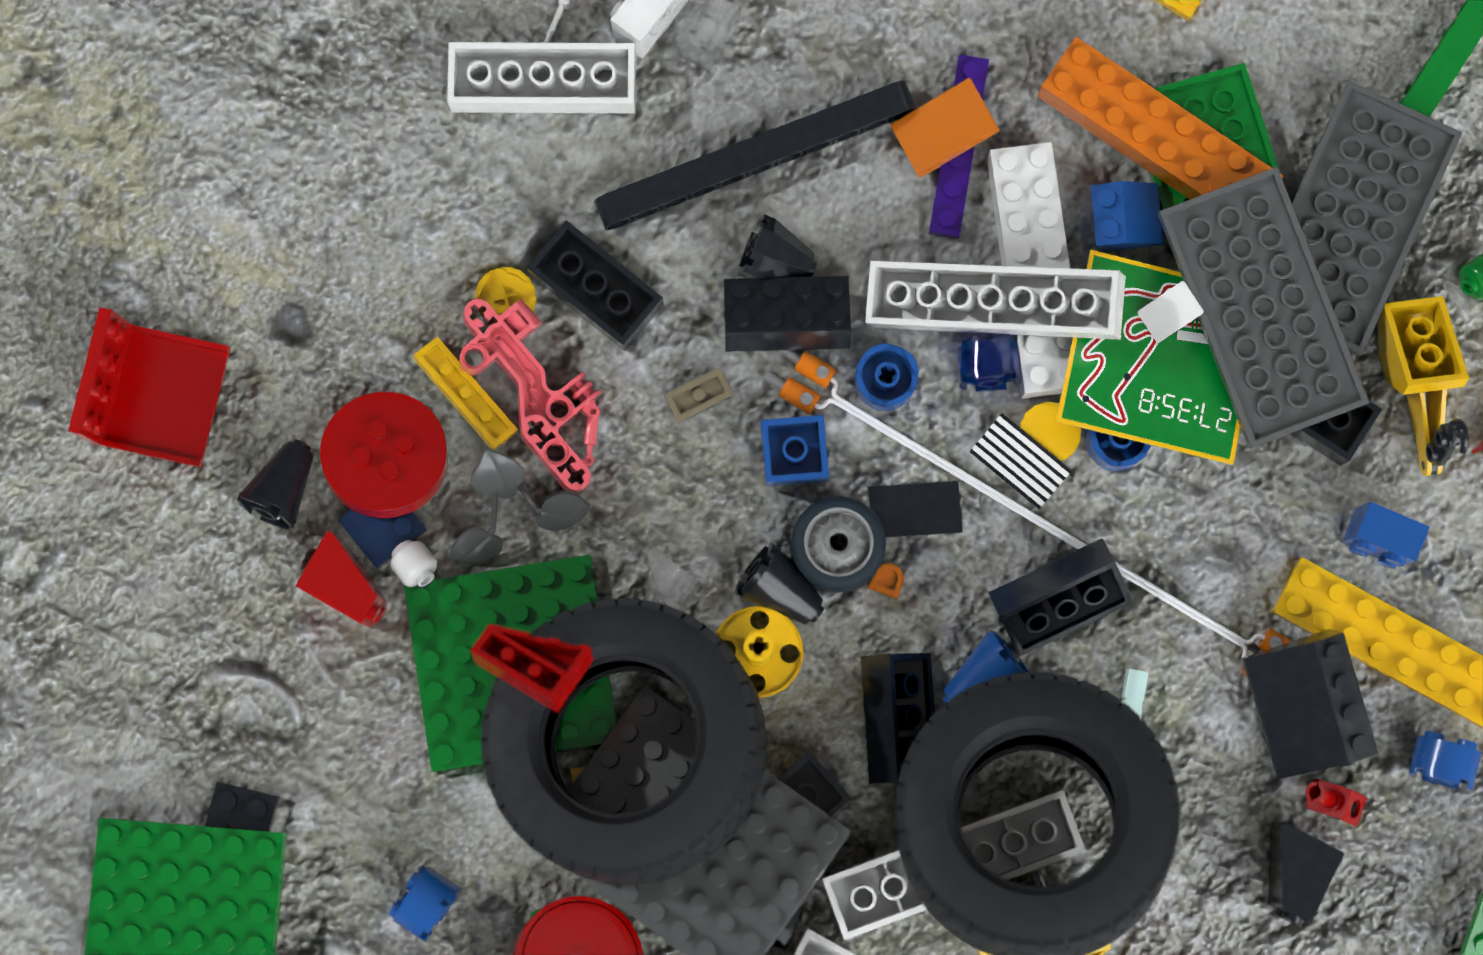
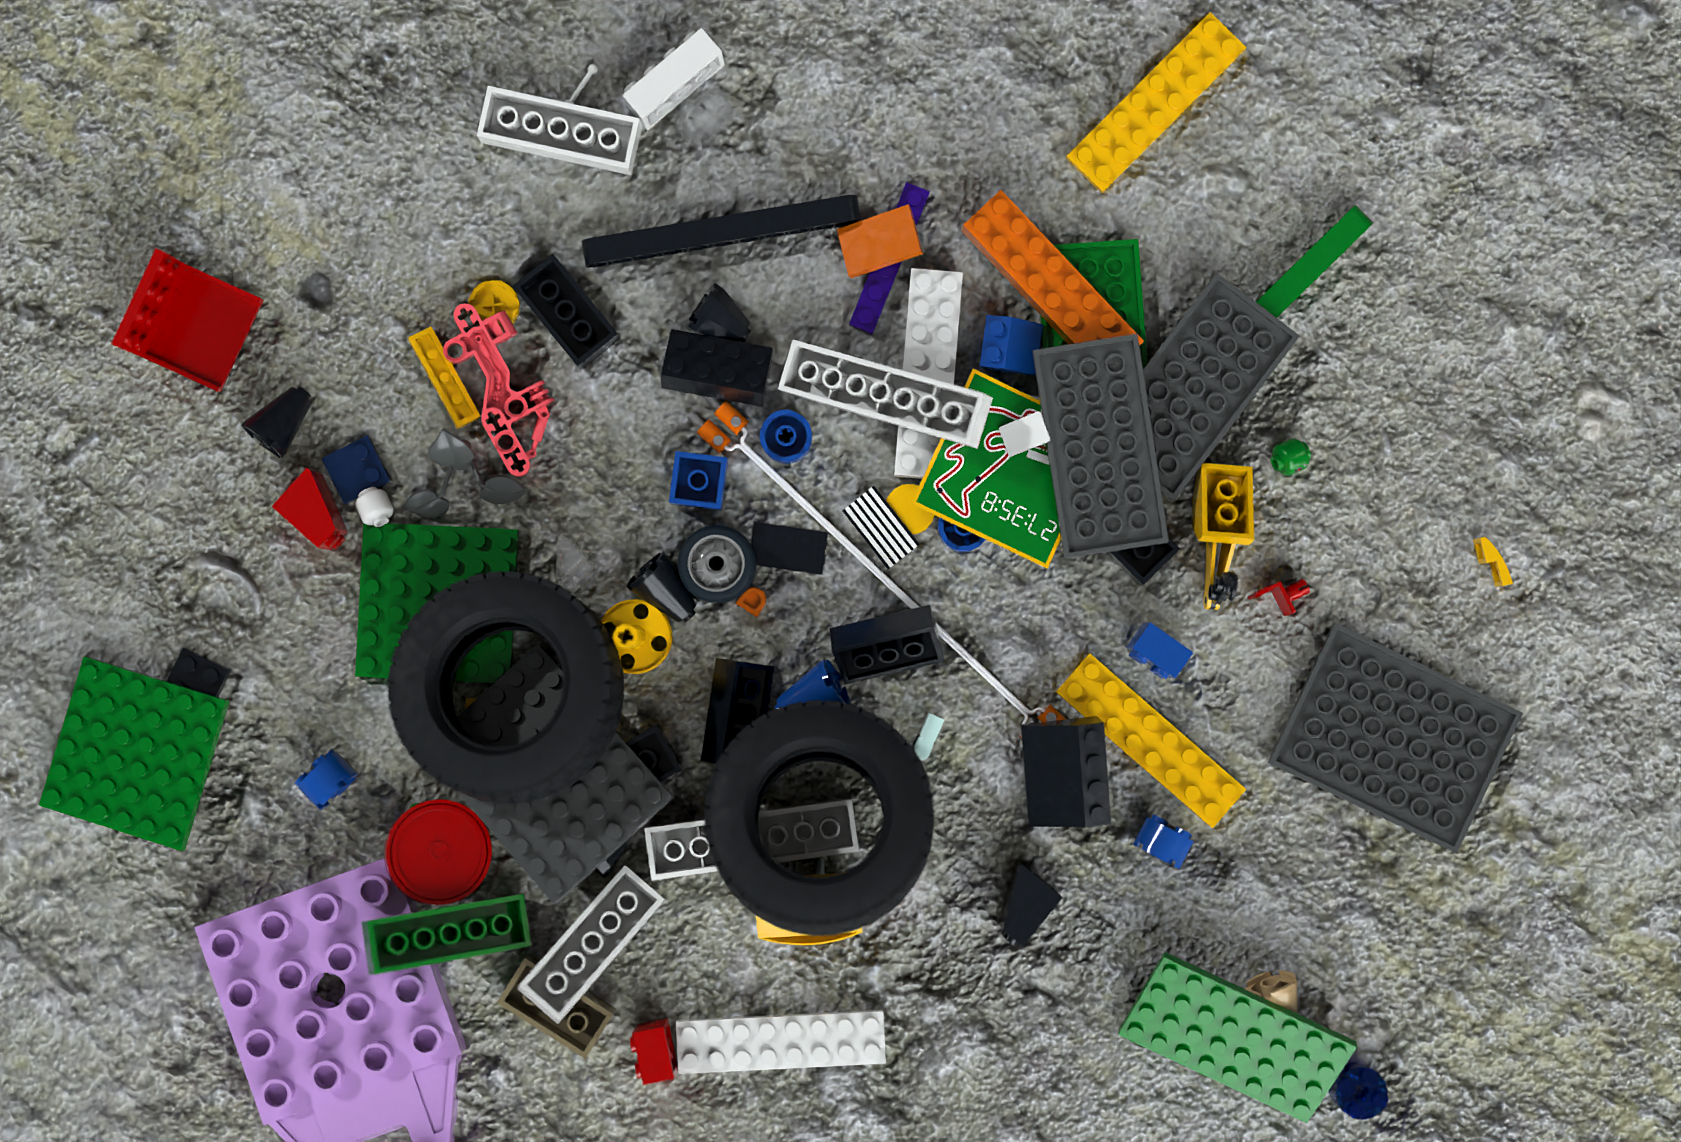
camera: 15 degrees right, 5 degrees up
red brick [320,392,448,518] -> none
red wedge [470,624,594,713] -> none
dark tan plate [664,367,734,424] -> none
clear blue brick [956,333,1022,392] -> none
red bracket [1305,779,1367,827] -> none

